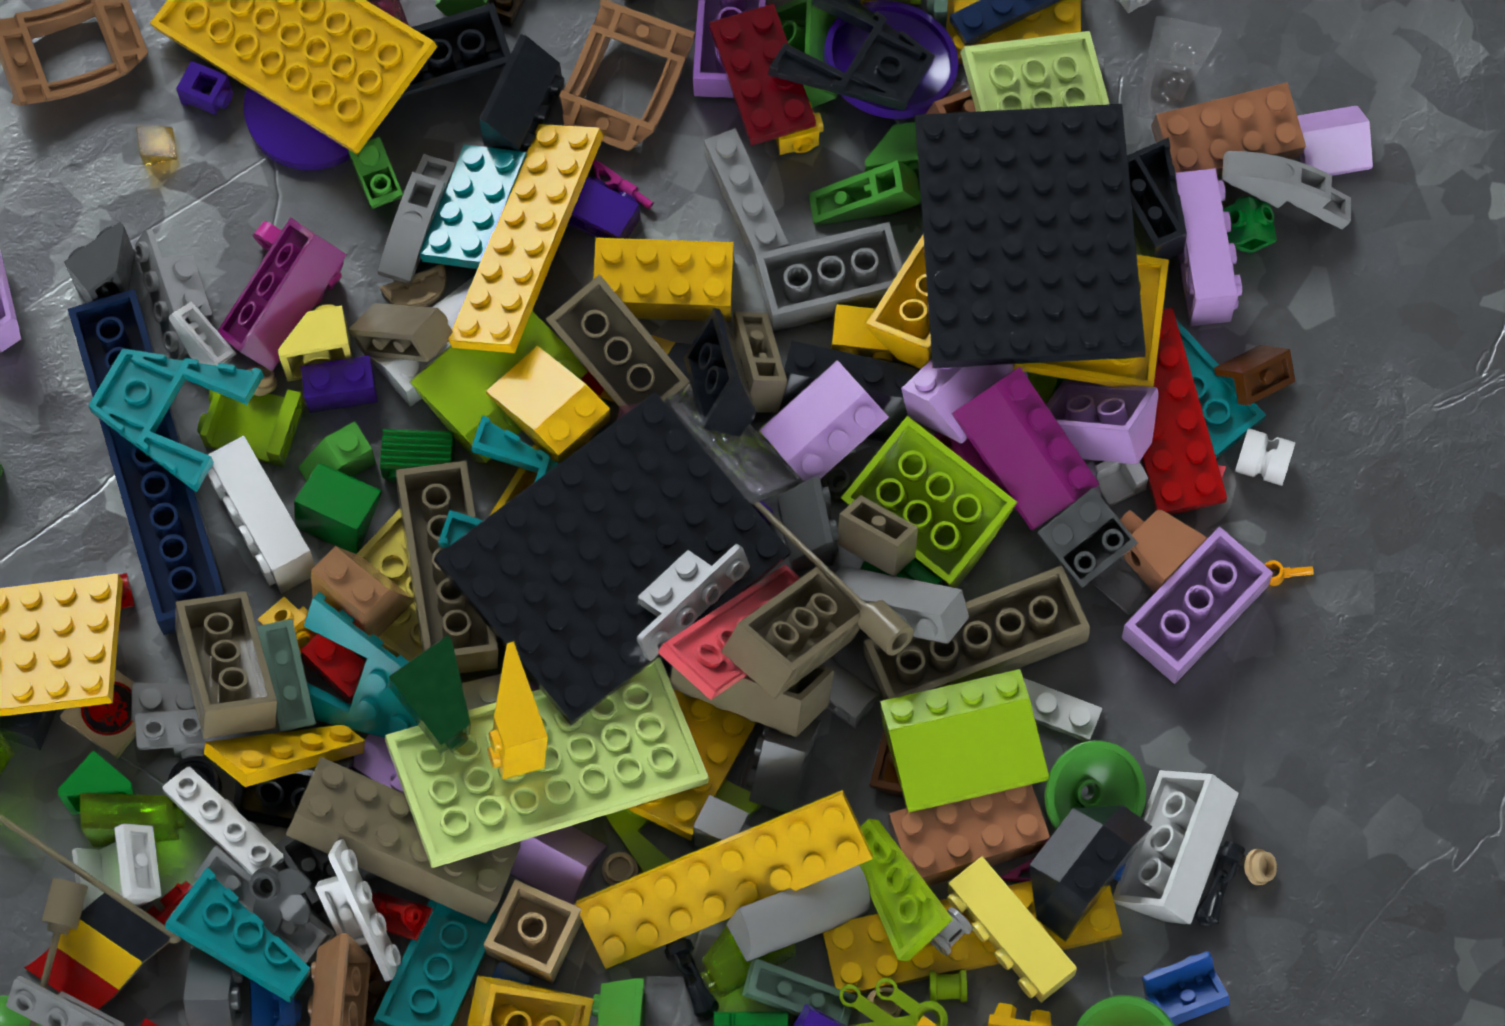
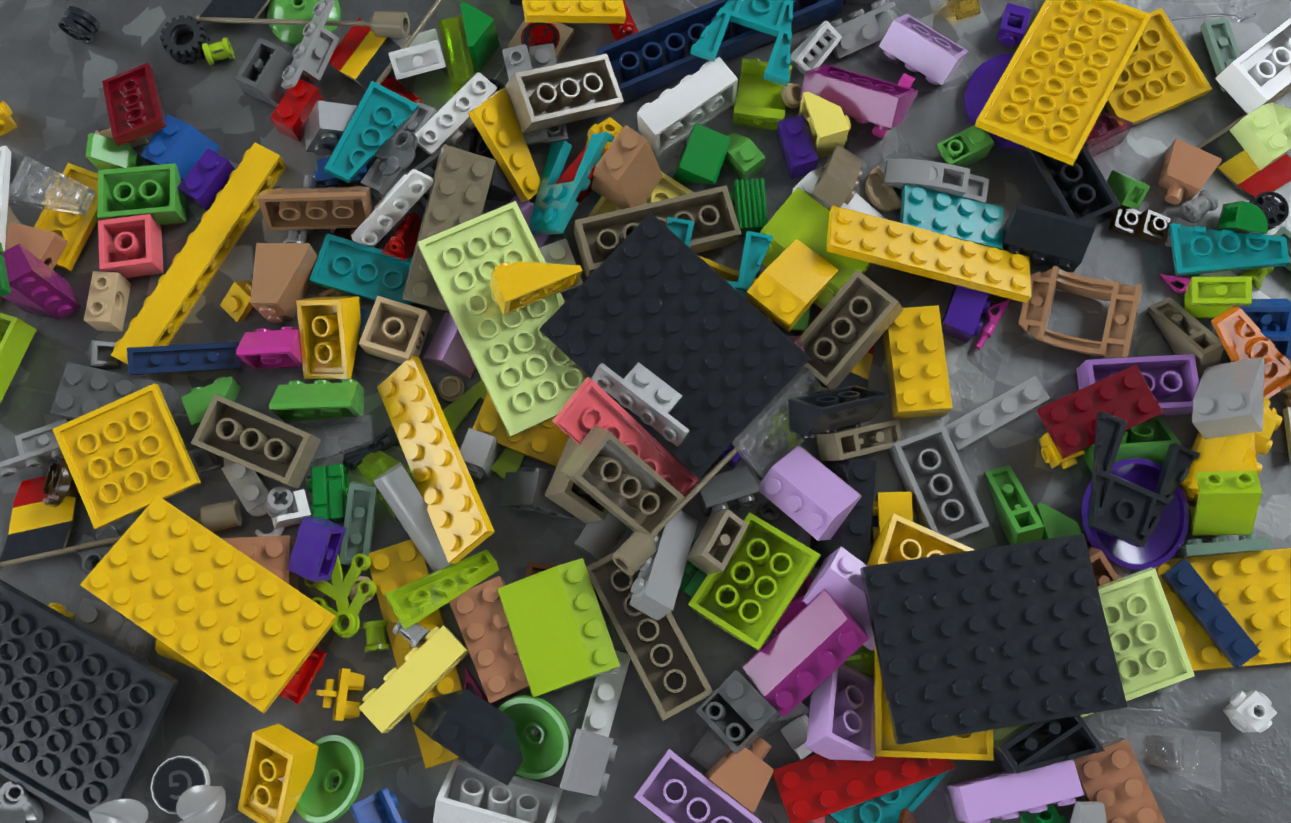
camera: 85 degrees right, 5 degrees up
sand green plate [257,619,316,732] -> none
dark green slope [389,635,471,754] -> none
none -> light grey slope [559,728,618,796]
none -> lavender slope [879,14,969,85]

